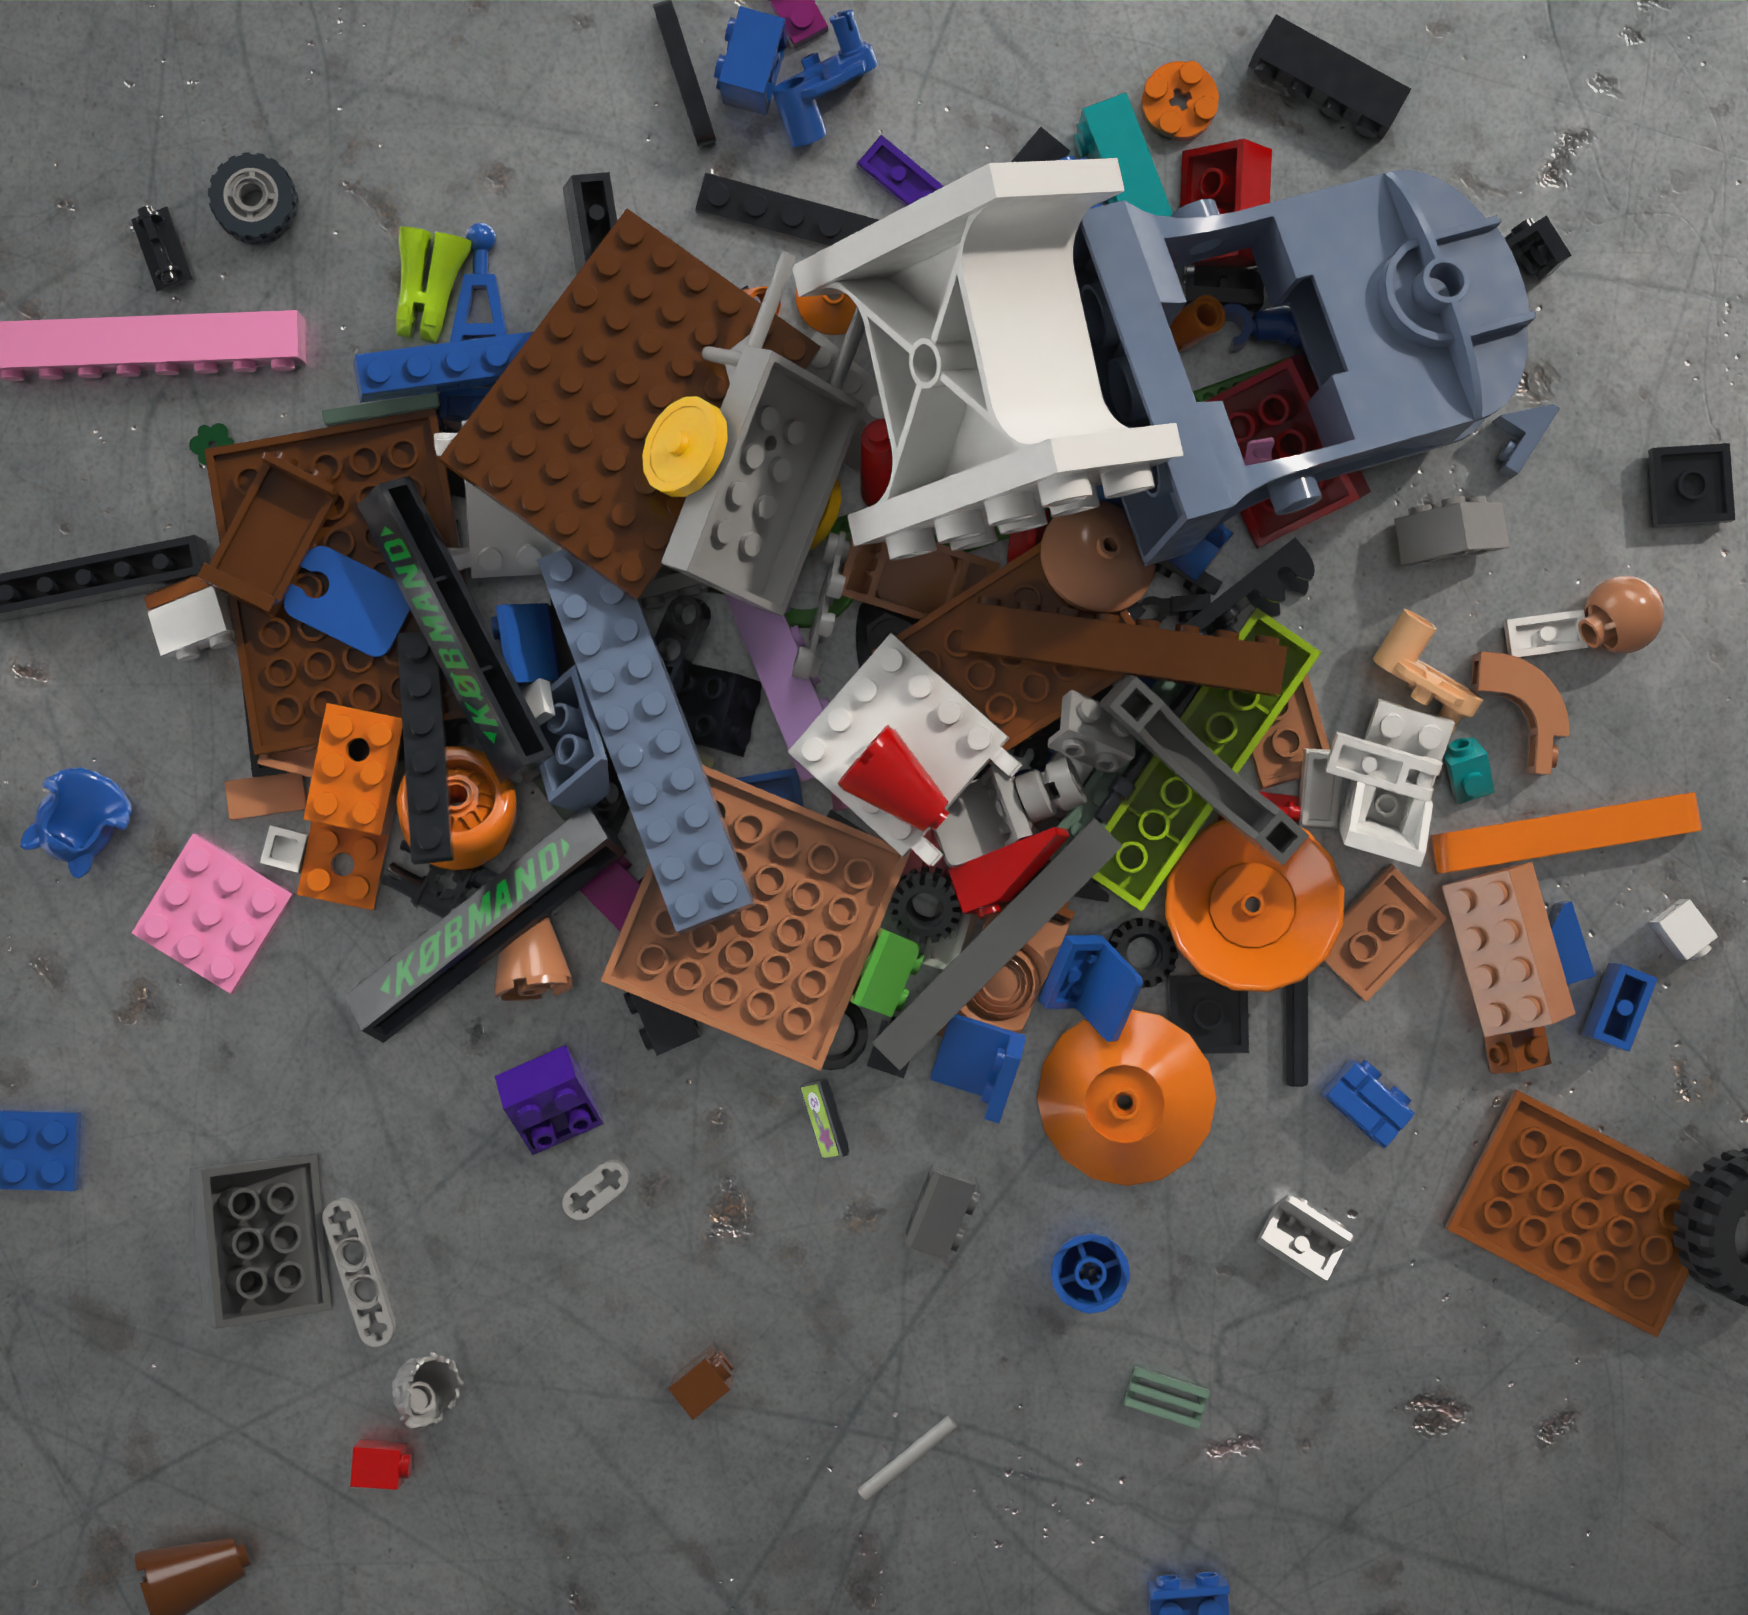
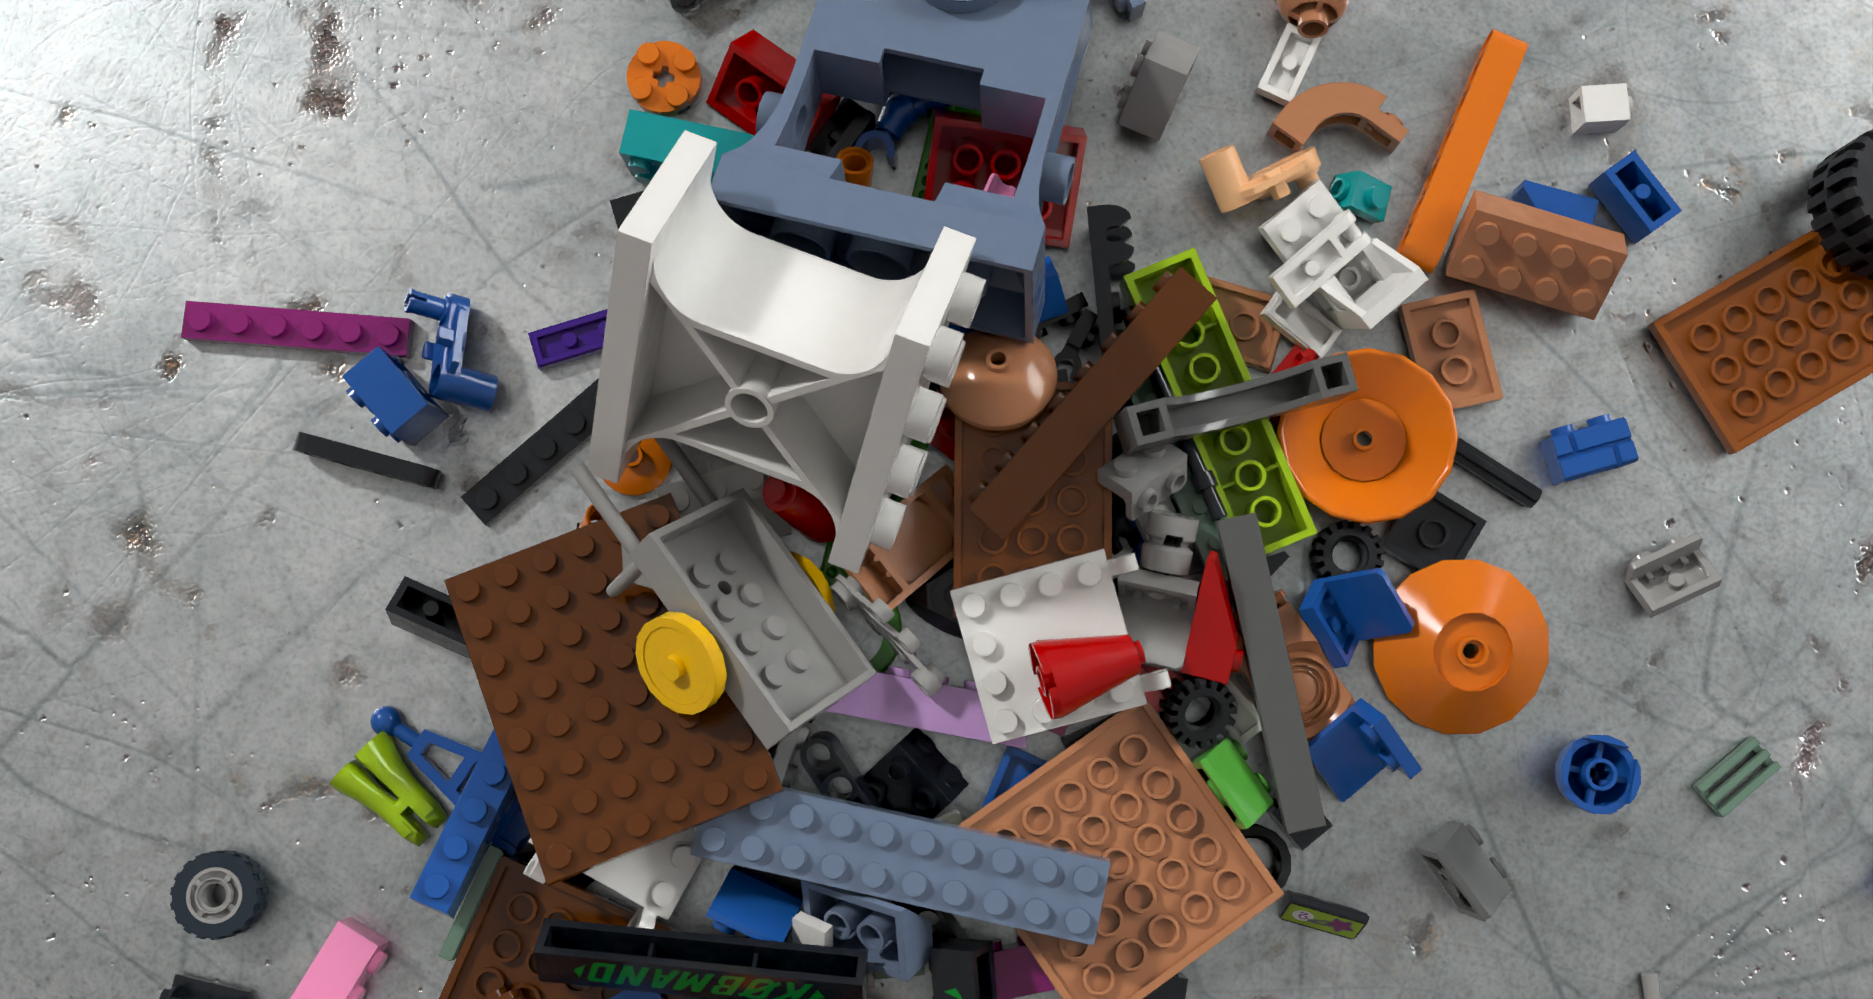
camera: 55 degrees left, 5 degrees down
dark orange bracket [1484,1026,1552,1074] -> none

